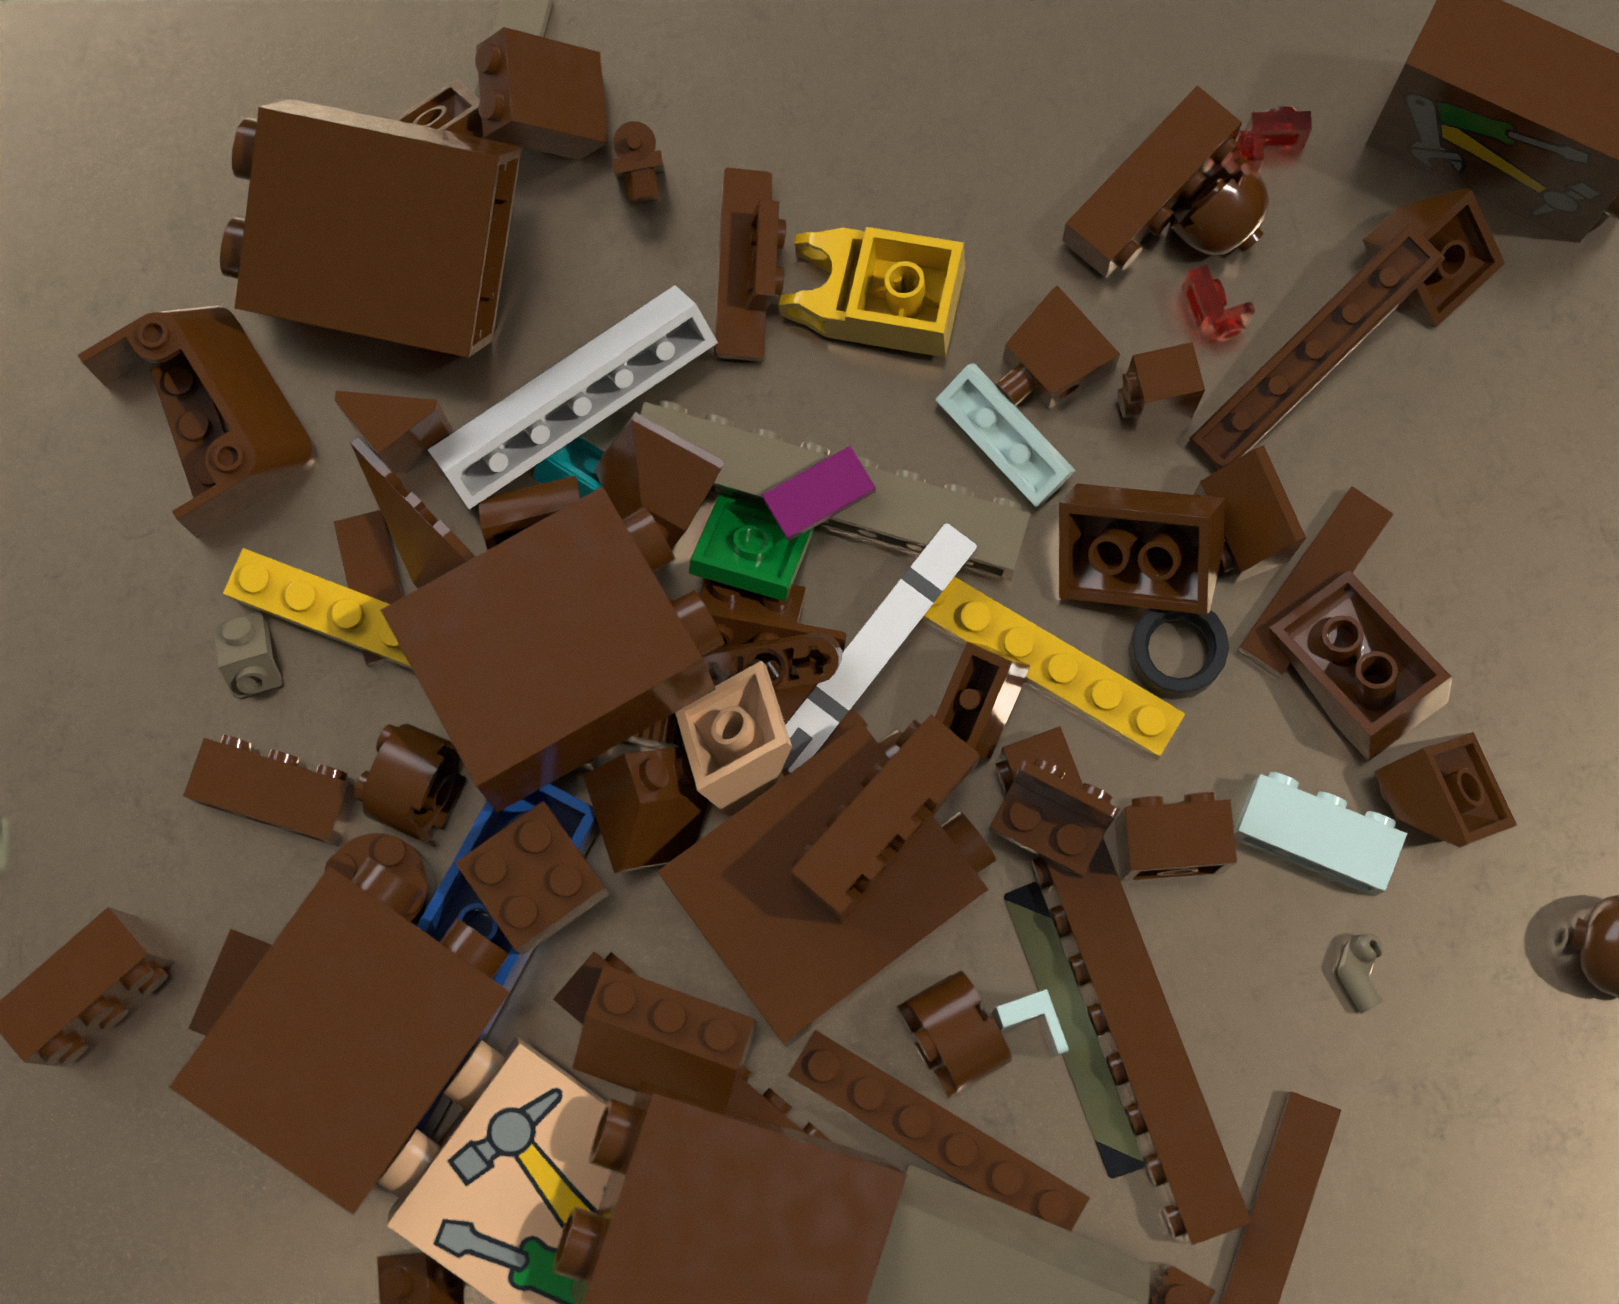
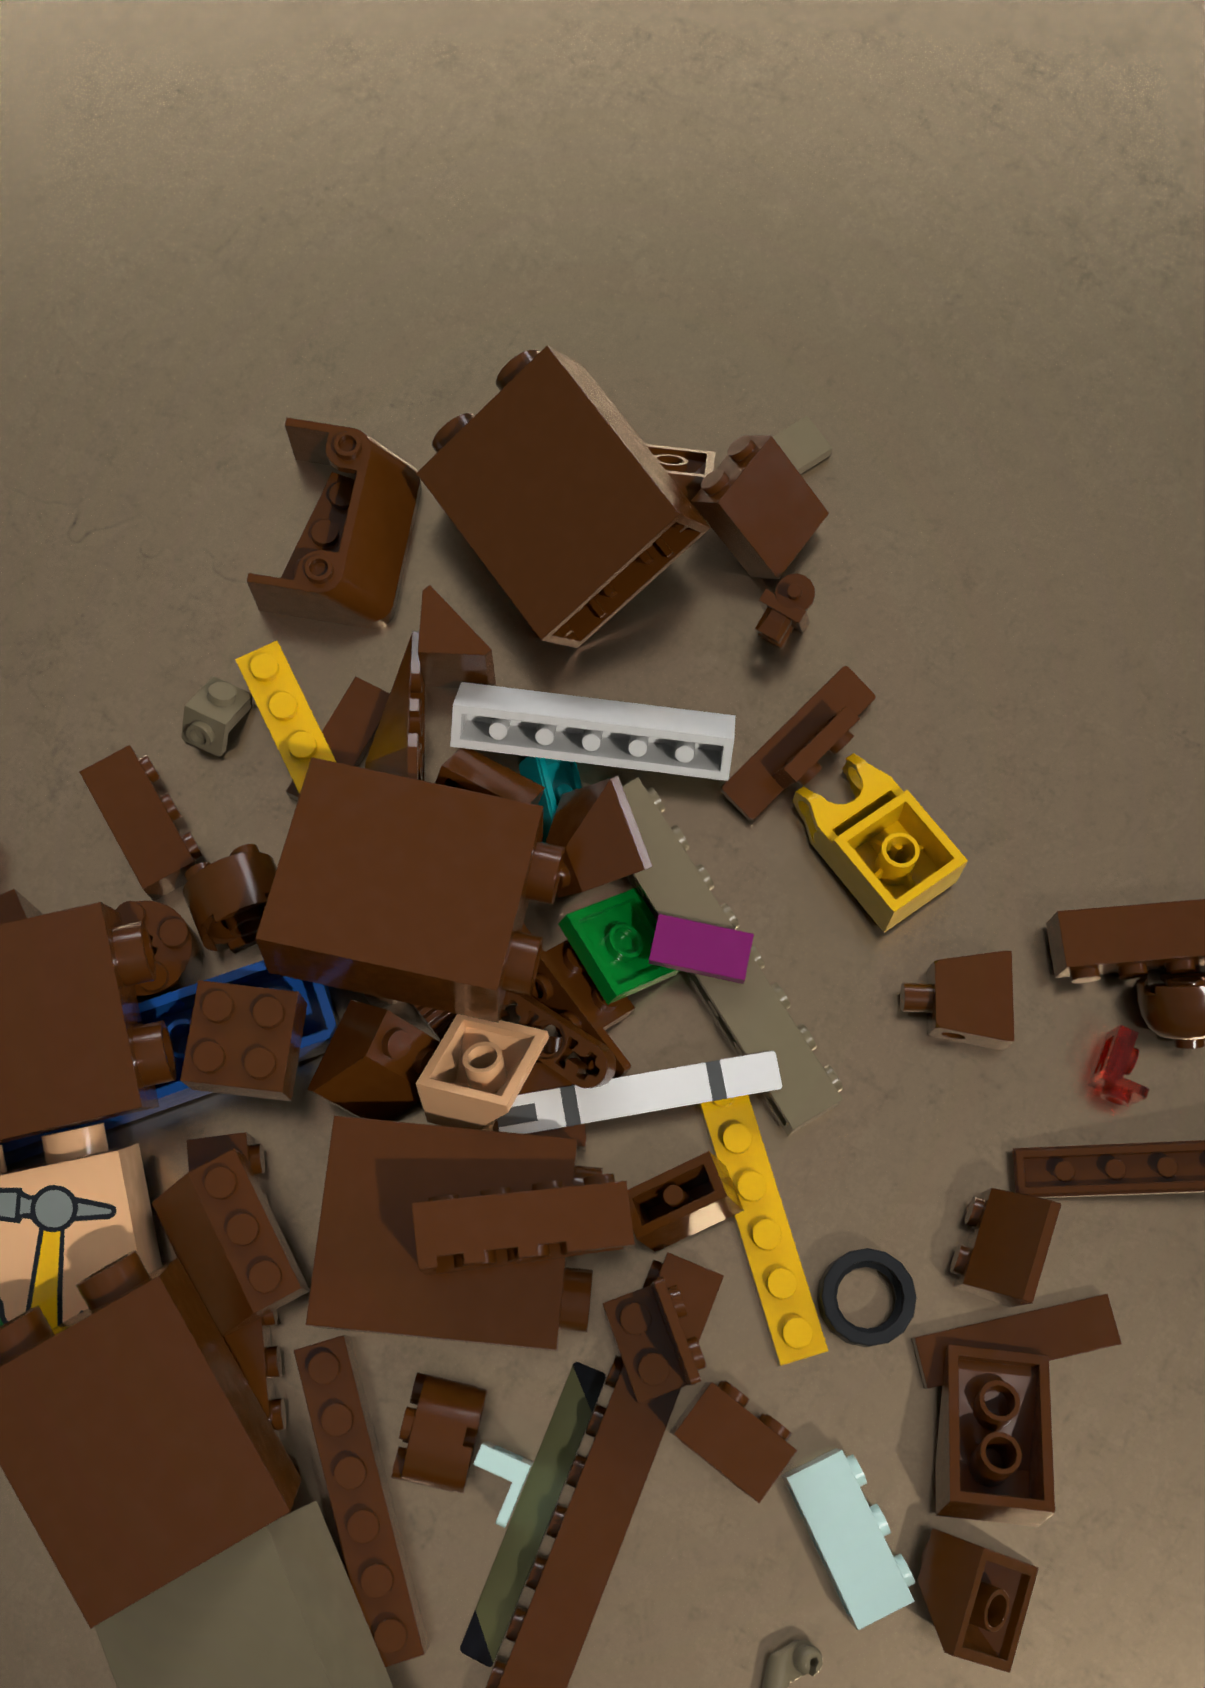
camera: 35 degrees right, 5 degrees down
light aqua plate [935,363,1076,507] -> none
reddish brown slope [1059,483,1225,615] -> none
reddish brown brick [1117,342,1205,432] -> none

